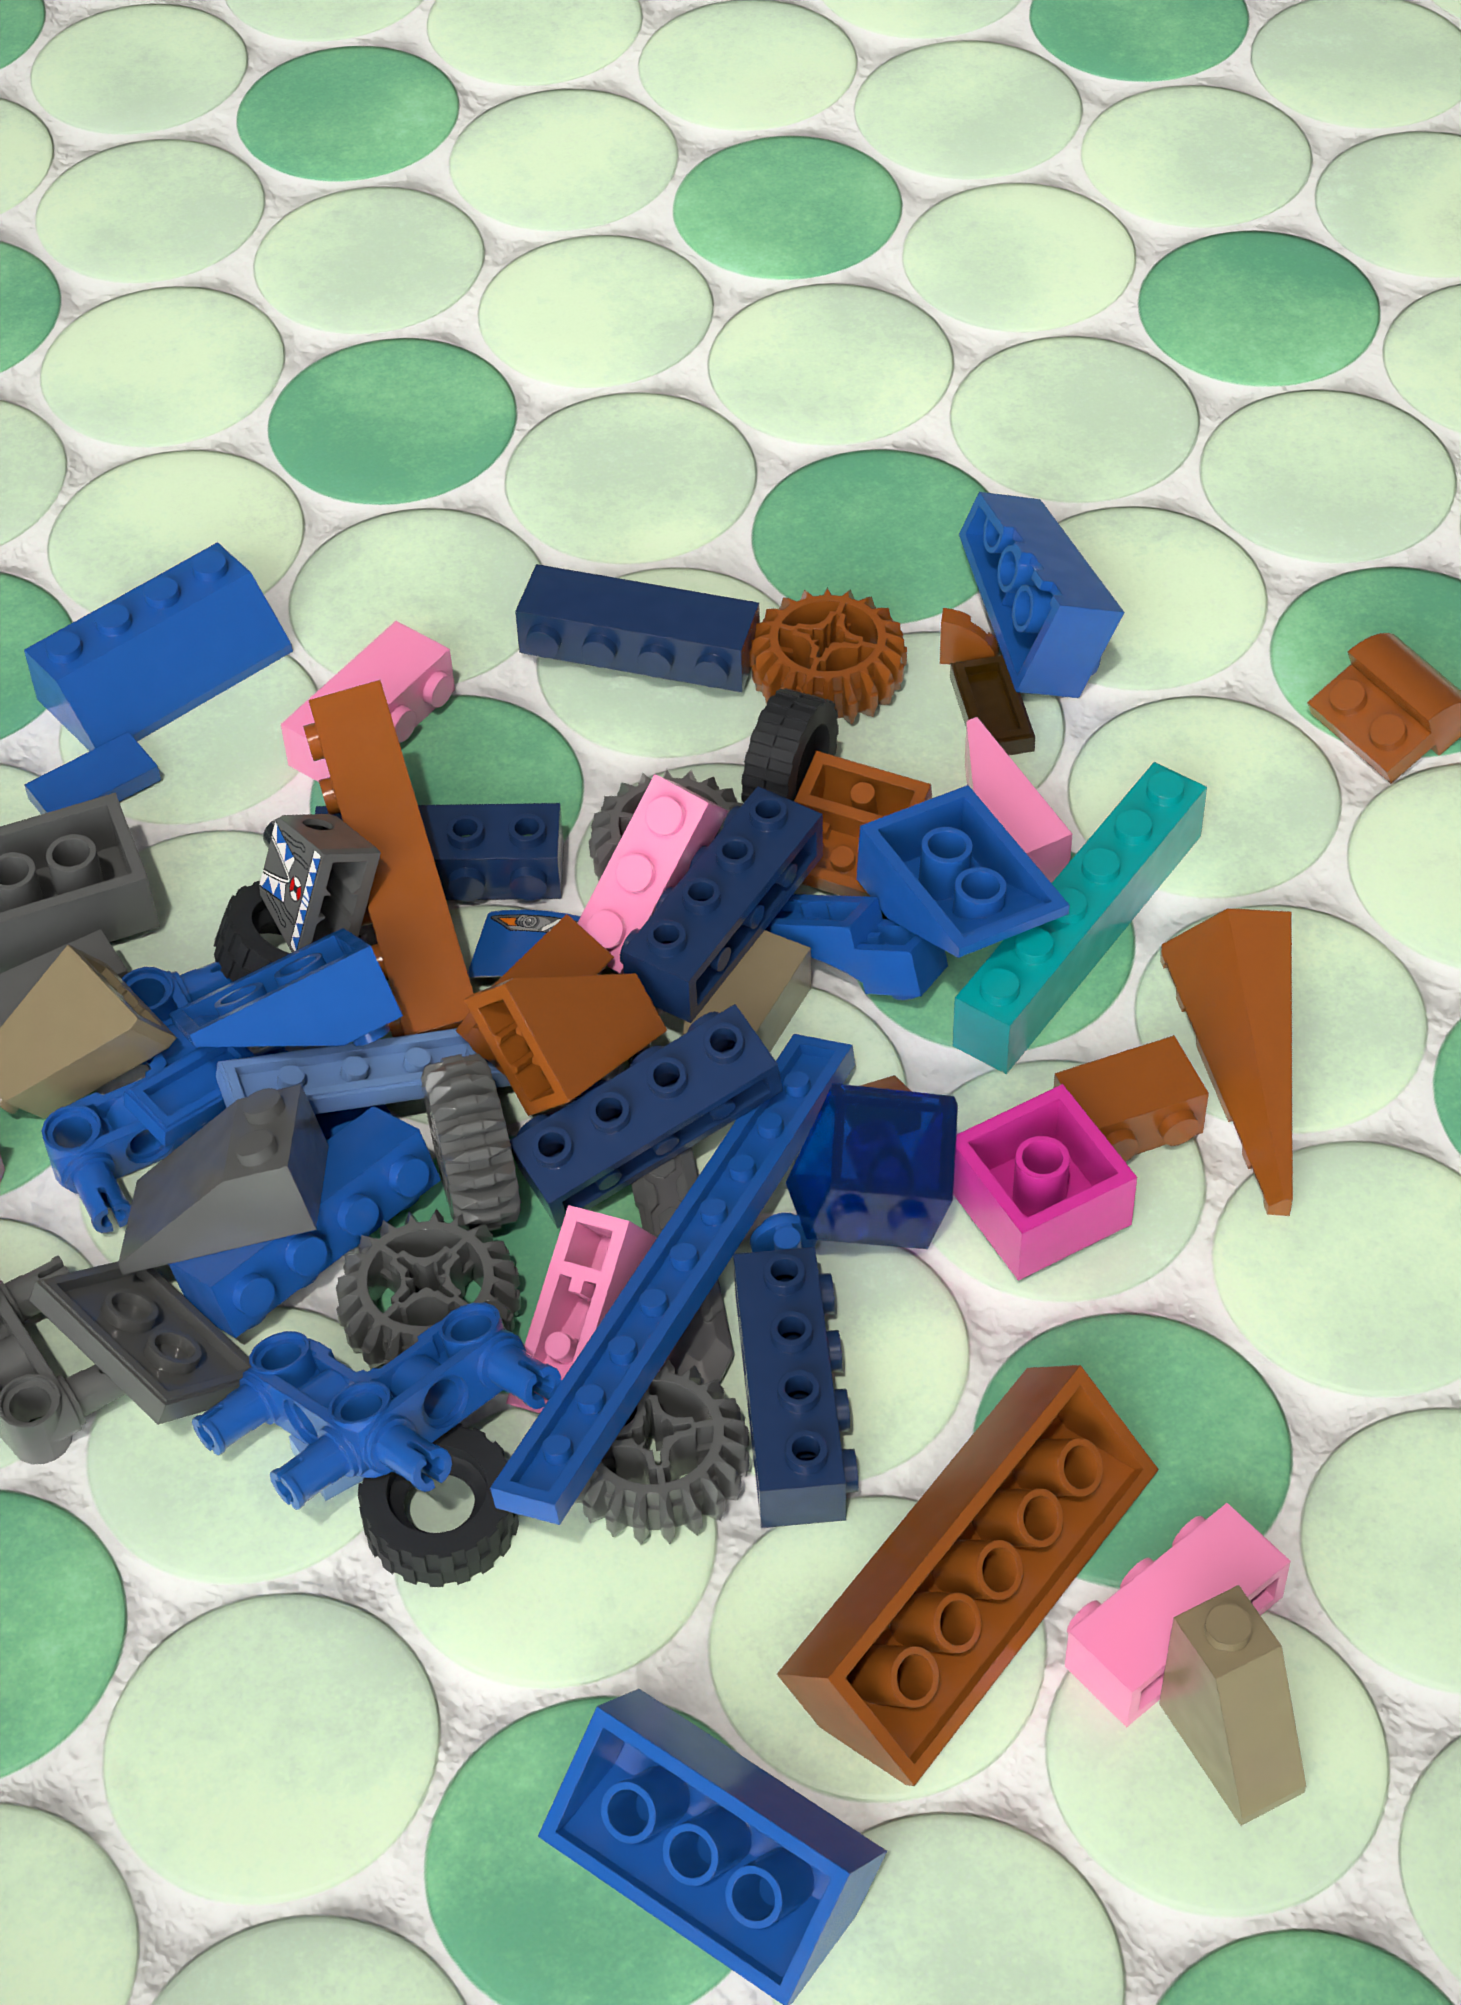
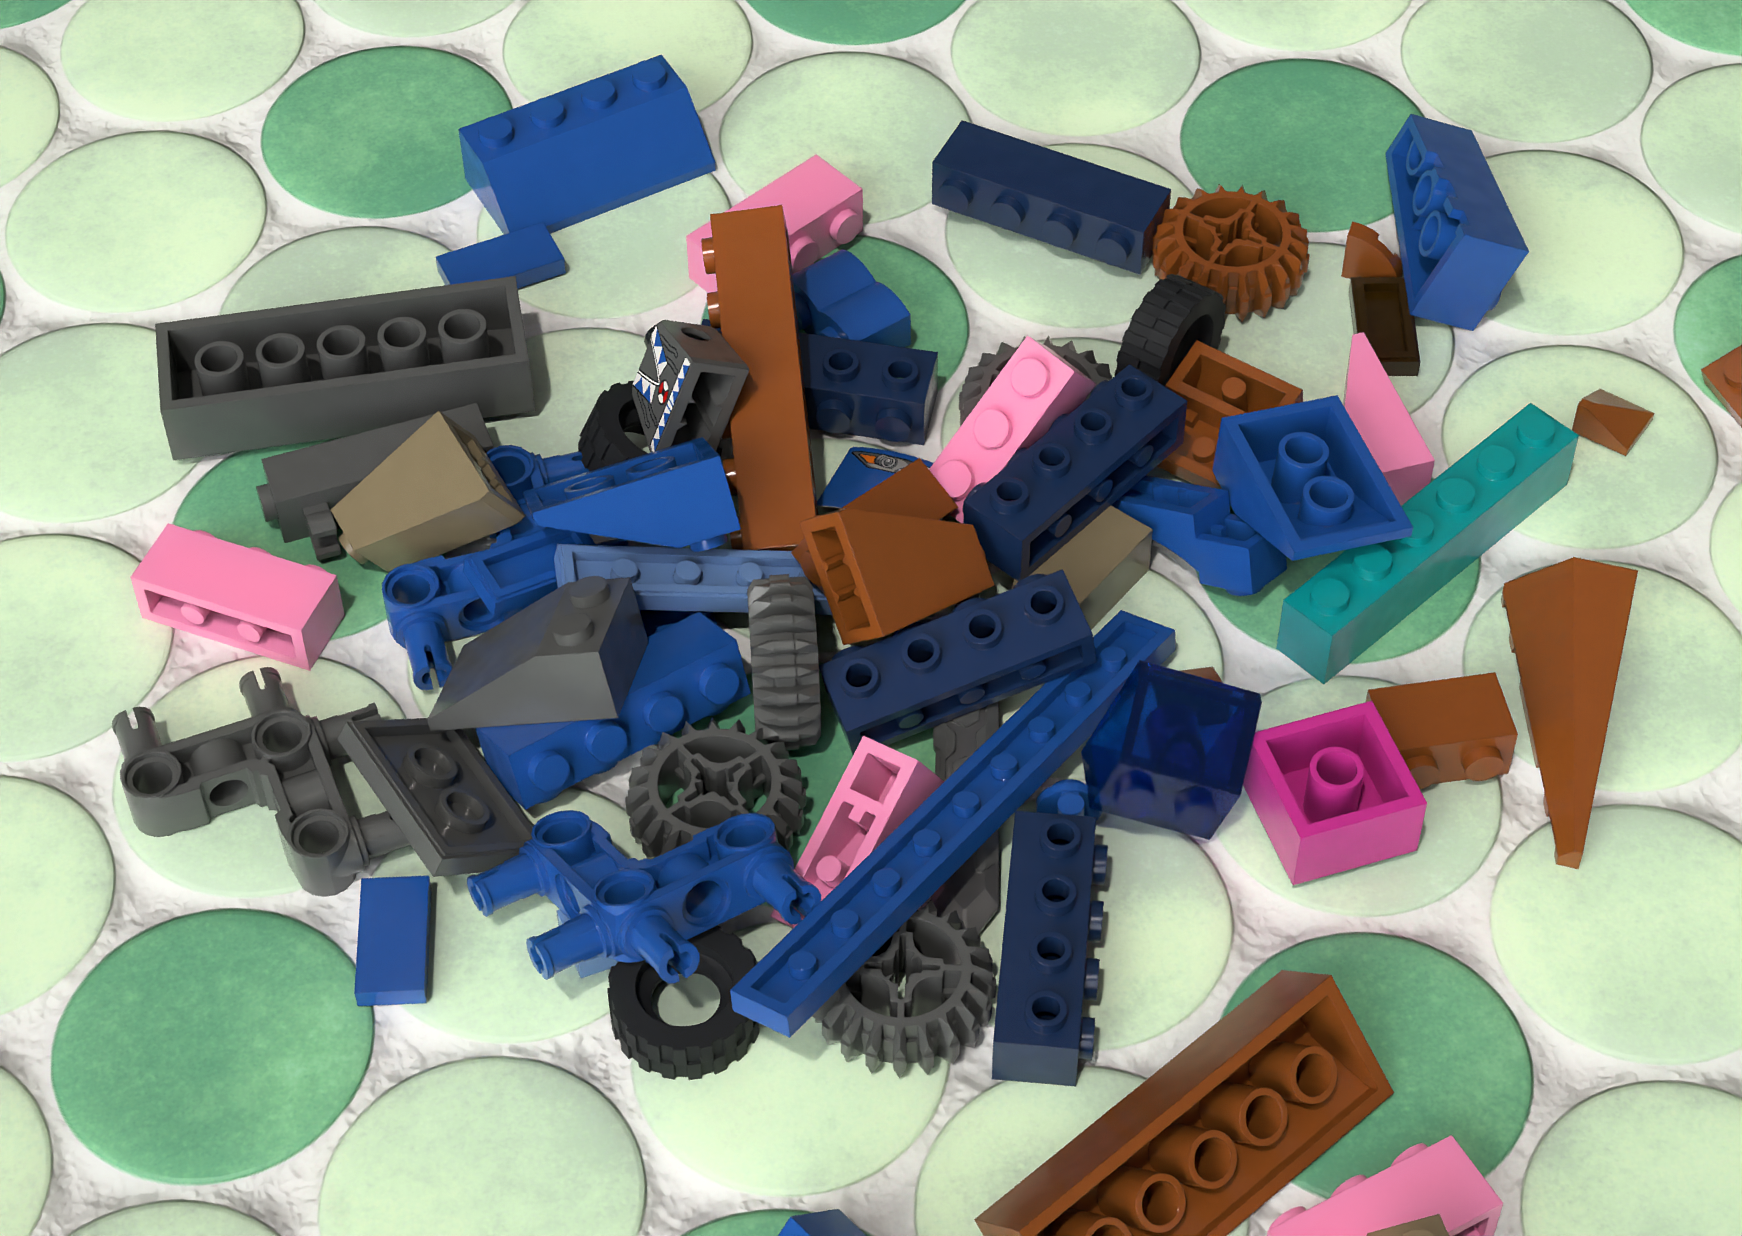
camera: 10 degrees right, 0 degrees up
none -> blue tile [354,875,432,1006]
none -> blue brick [793,249,911,370]
none -> dark orange slope [1572,389,1655,456]

